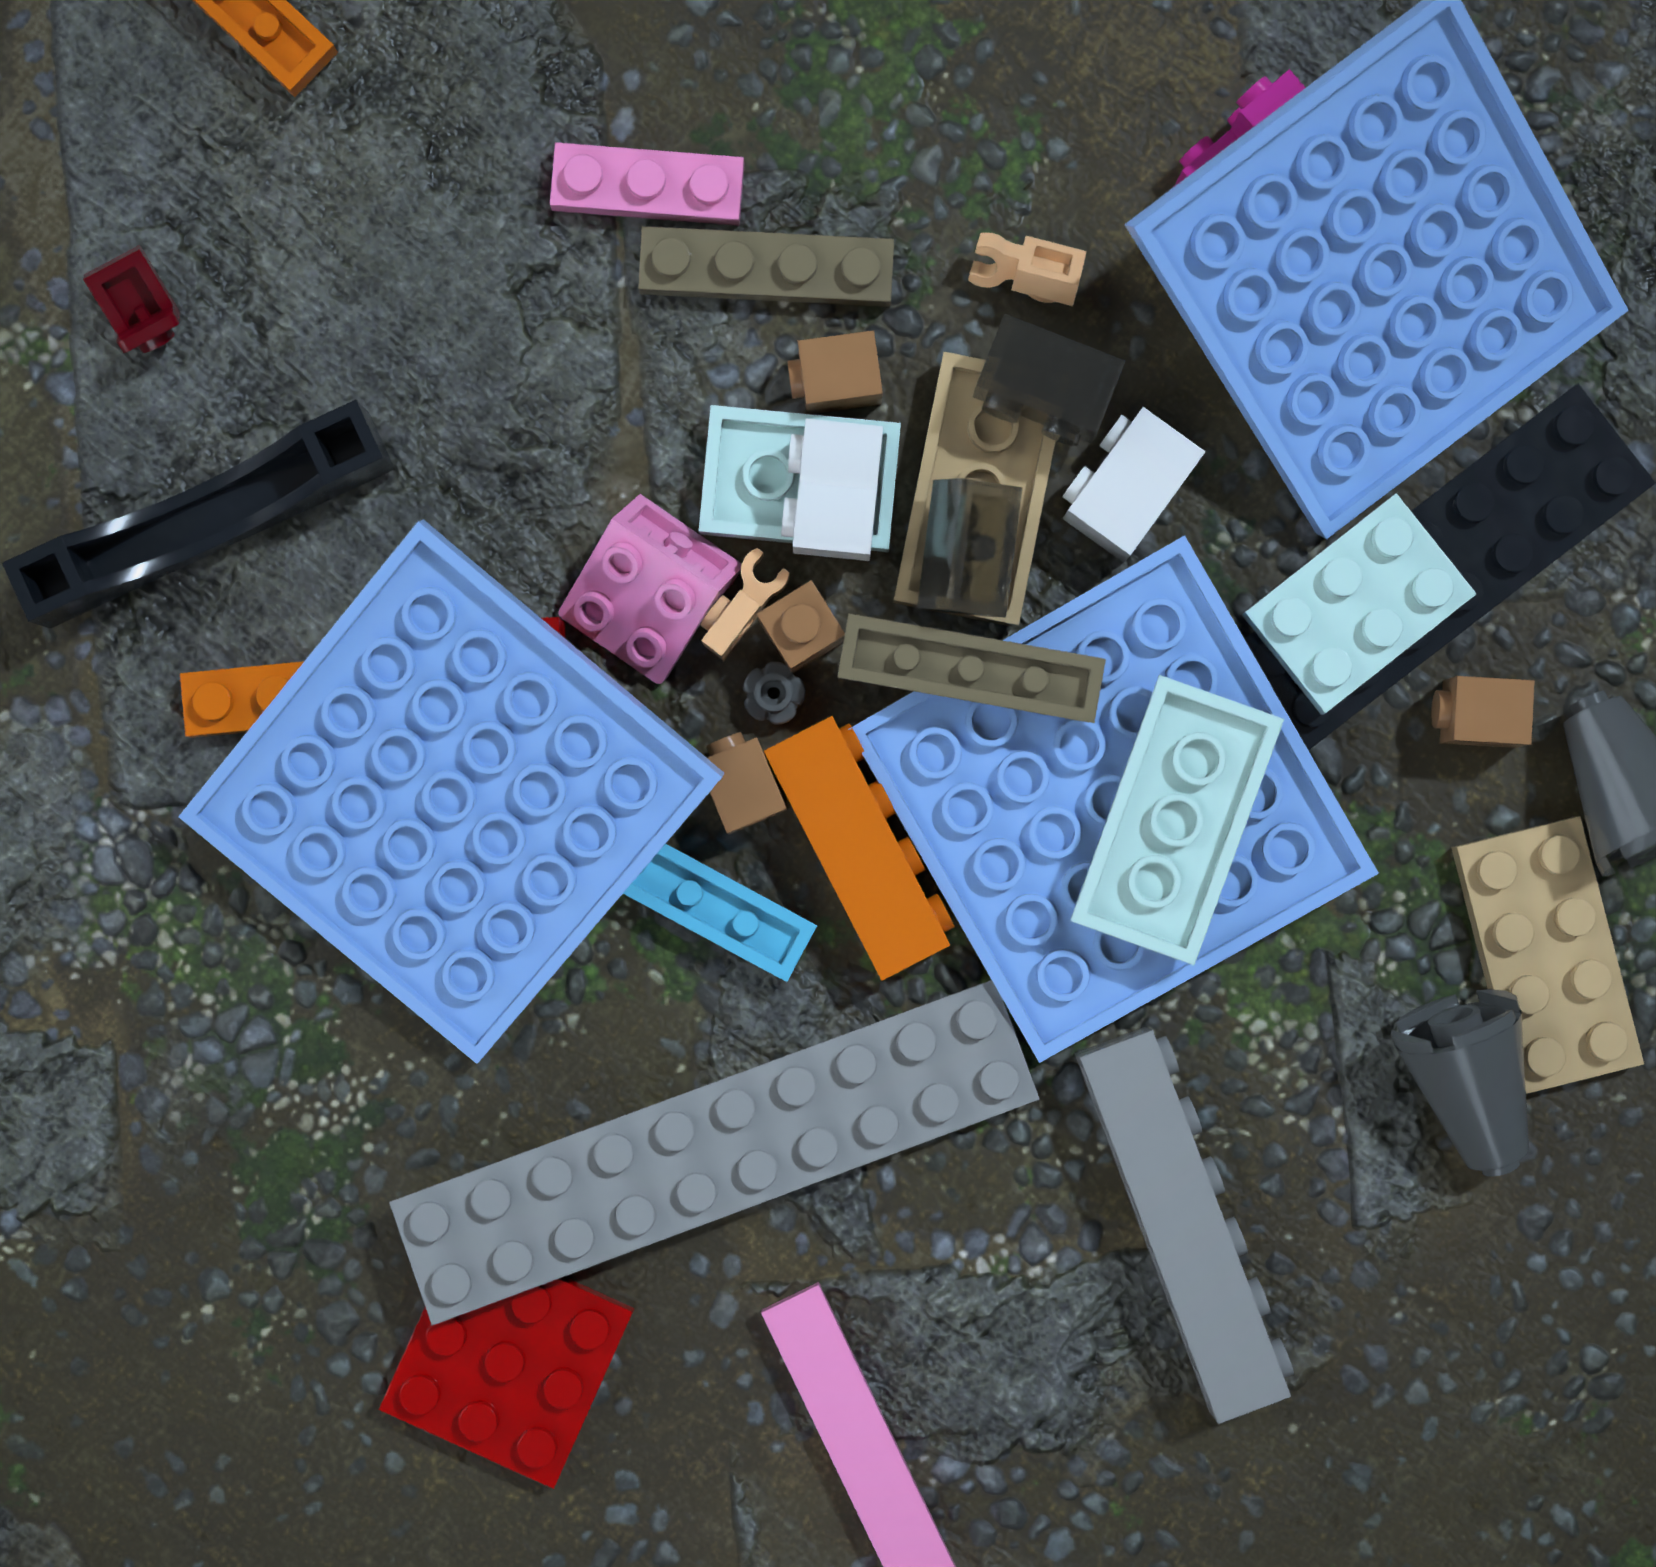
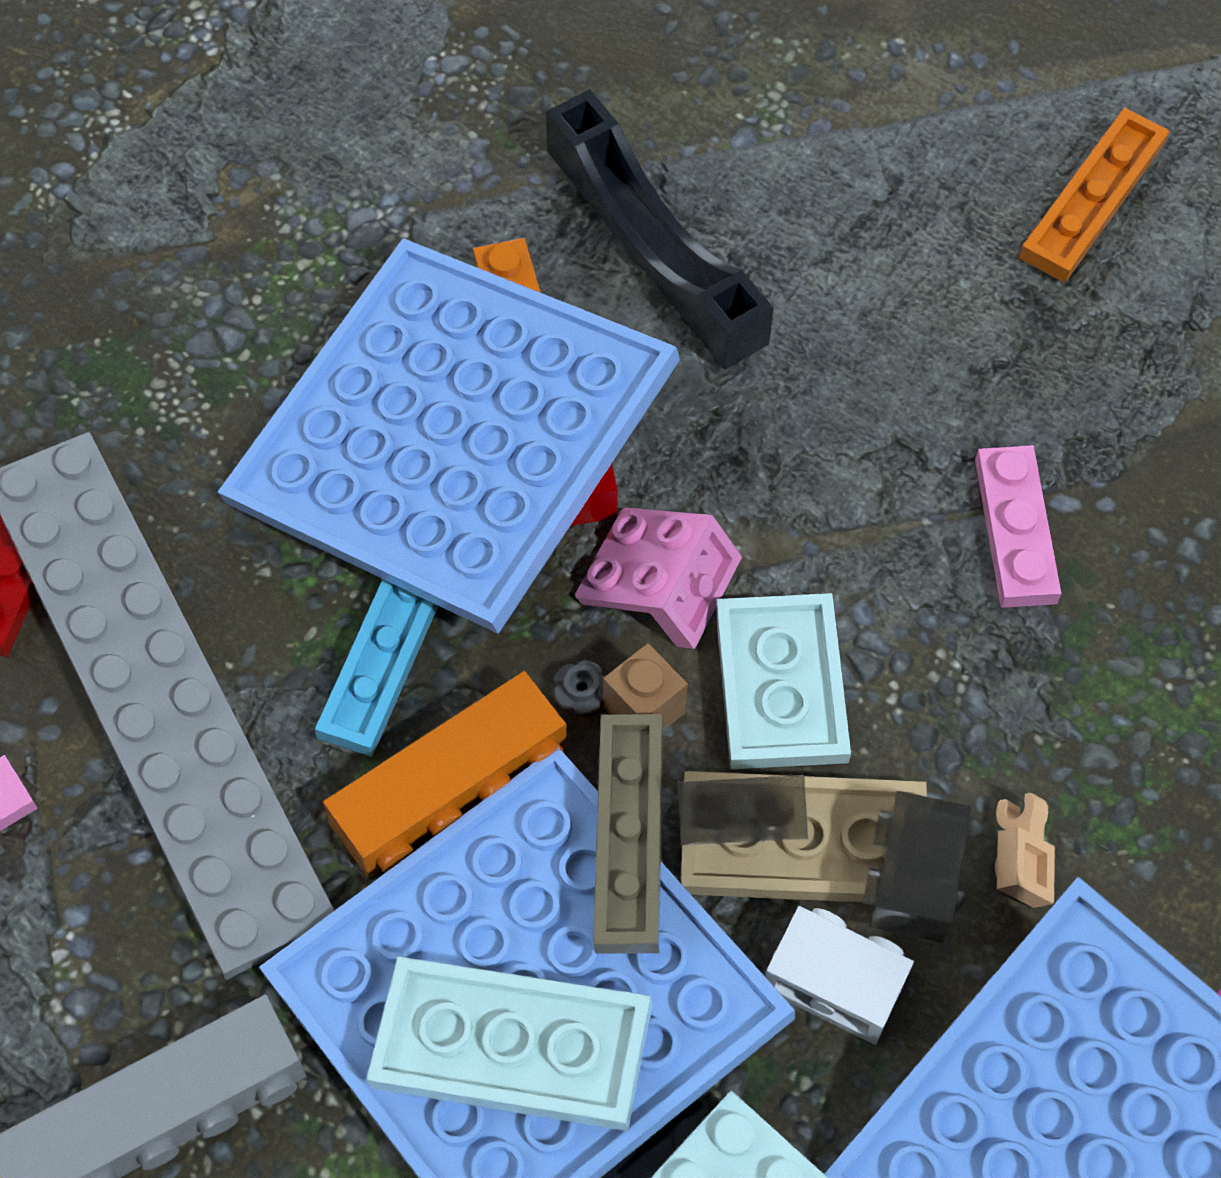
camera: 80 degrees right, 25 degrees down
dark red bracket [83,245,180,353] -> none
dark tan plate [638,226,894,307] -> none
light nougat plate [700,548,790,661] -> none
medium nougat brick [706,732,787,834] -> none
white brick [781,419,883,561] -> none
medium nougat brick [787,330,883,414] -> none

